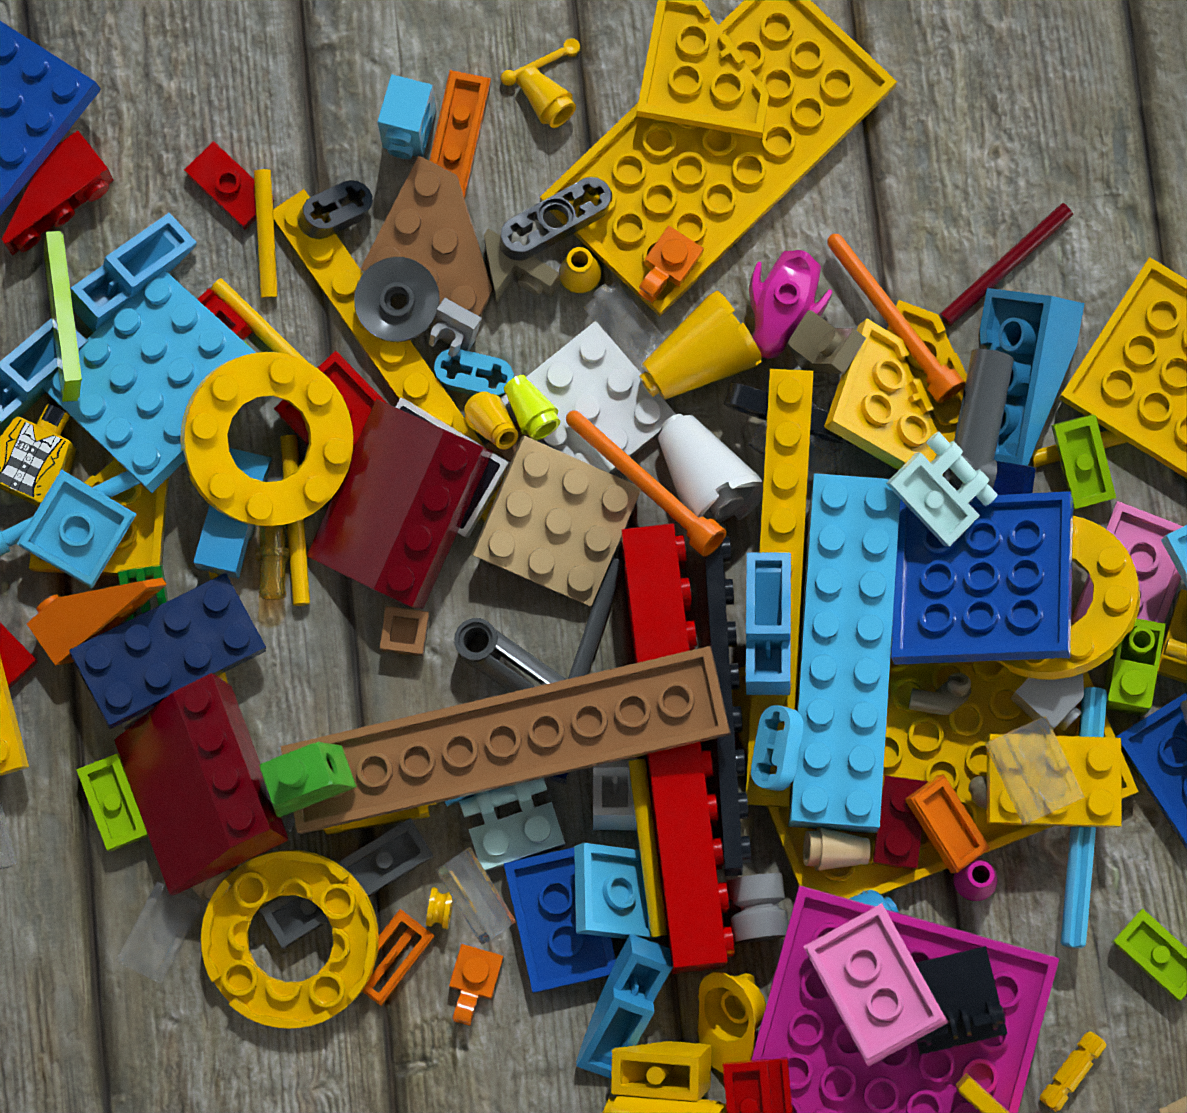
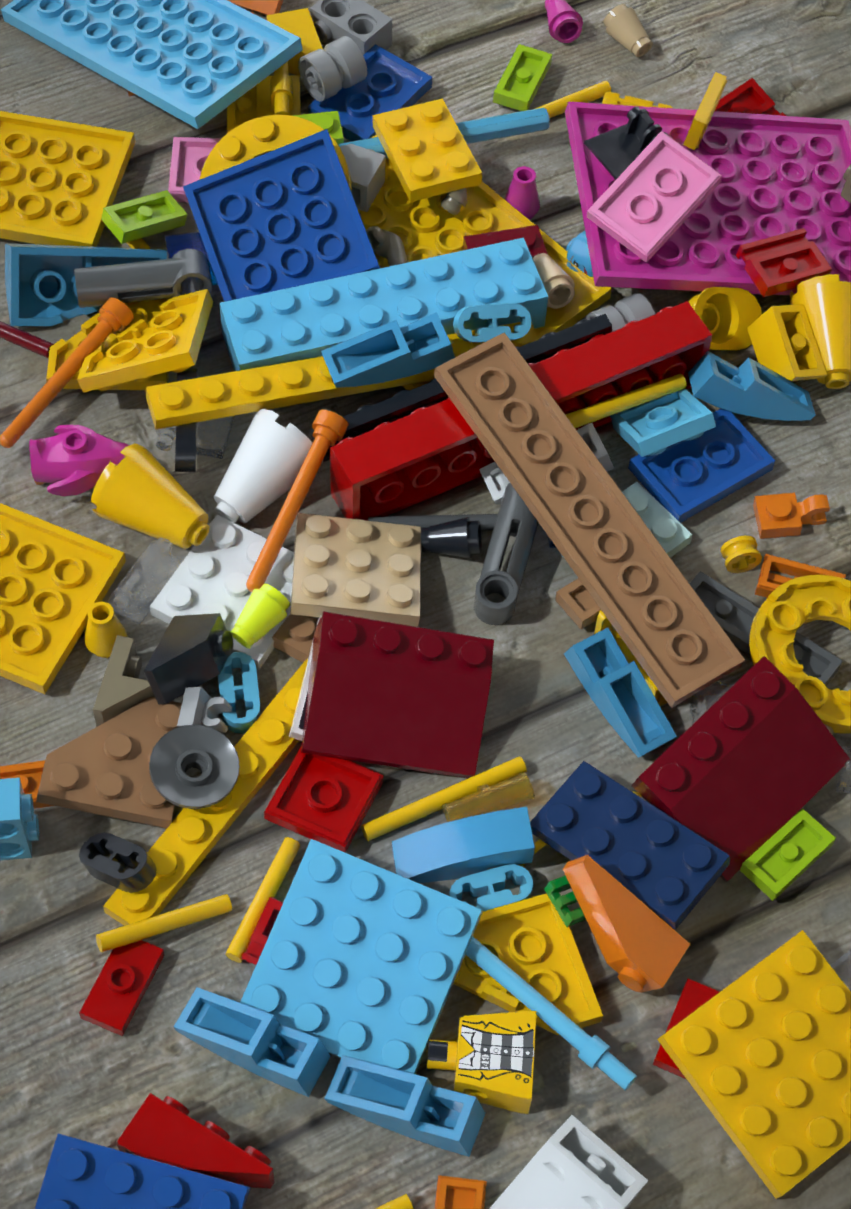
camera: 115 degrees left, 20 degrees down
medium azure tile [17,469,137,588] -> none
lime tile [44,231,82,402] -> none
yellow plate [180,352,353,526] -> none
bright green torso [259,742,357,817] -> none
medium nougat plate [380,606,429,657] -> none
clear tile [436,847,516,945] -> none
yellow cone [464,392,519,450] -> none
black beam [500,177,611,261] -> none
orange plate [638,225,704,304] -> none
dark tan slope [787,310,866,374] -> none
light aqua plate [886,431,998,546] -> none
orange tile [904,774,990,873] -> none
clear plate [985,716,1084,825] -> none
none -> black slope [144,613,234,705]
none -> black cone [421,517,482,558]
none -> medium azure beam [449,864,533,912]
none -> yellow bar [535,80,611,118]
none -> dark azure slope [564,627,677,758]

